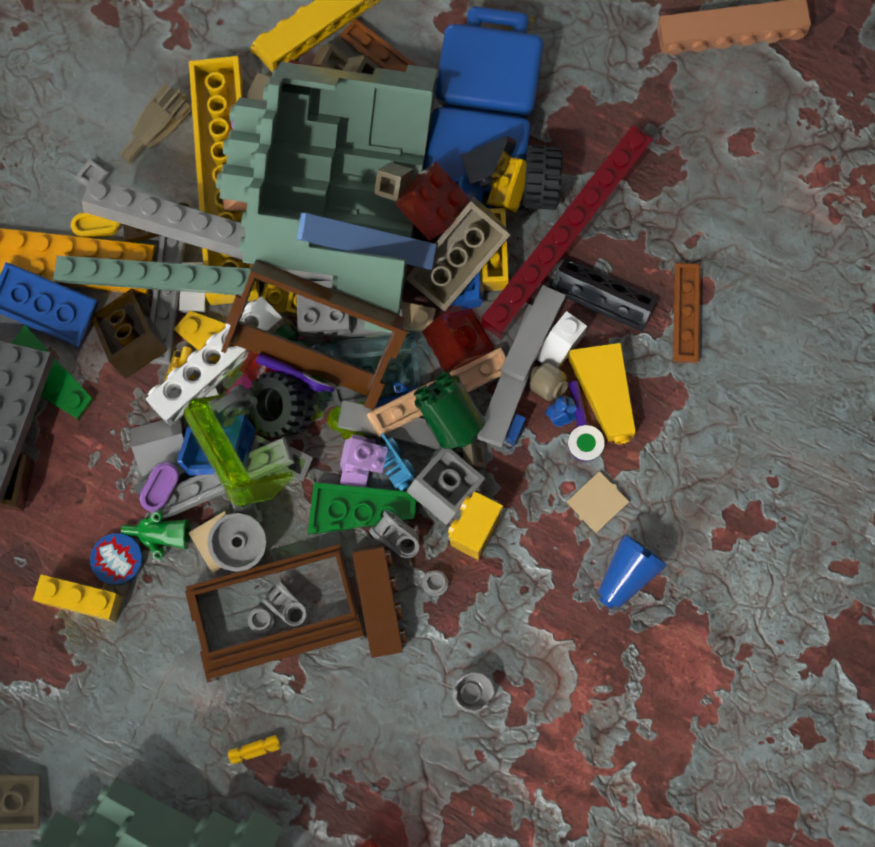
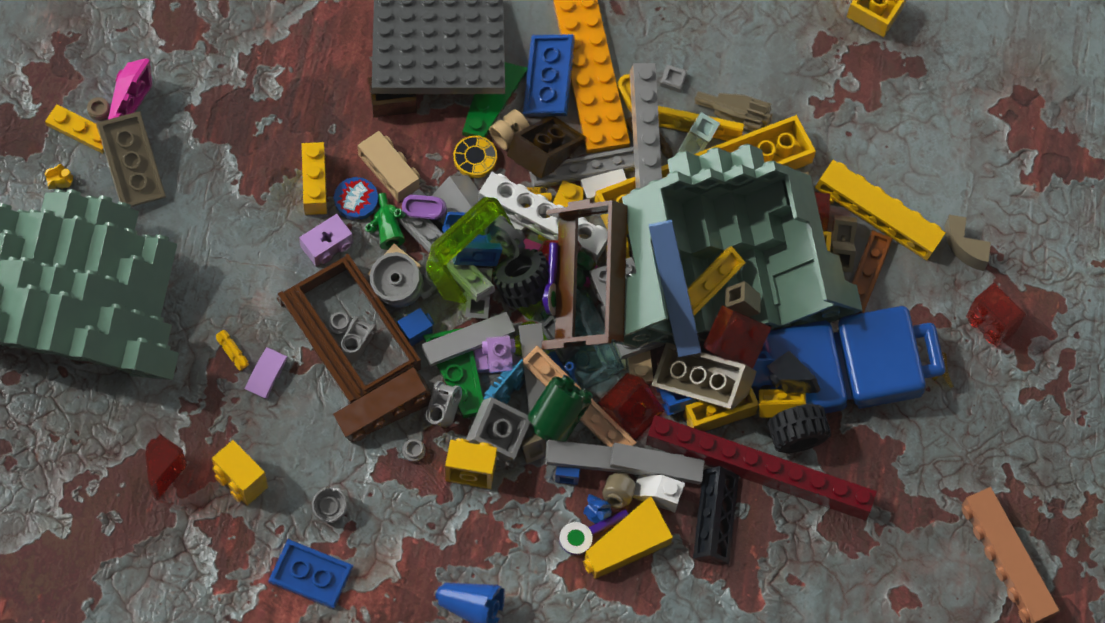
camera: 60 degrees right, 10 degrees down
sand green plate [53,255,251,296] -> none
tan piece [567,471,629,533] -> none
dark orange tile [672,263,700,363] -> none
none -> yellow brick [212,440,268,506]
none -> lavender slope [245,347,288,398]
none -> blue tile [268,539,353,610]
none -> lavender brick [299,214,353,266]
none -> tan brick [358,131,420,202]
none -> blue brick [397,308,434,346]
none -> light grey tile [422,312,515,367]
none -> tile [453,136,497,178]
none -> tan wheel [489,109,530,150]
none -> yellow tile [658,106,744,141]
none -> light aqua slope [677,112,720,154]
none -> yellow tile [688,246,746,316]

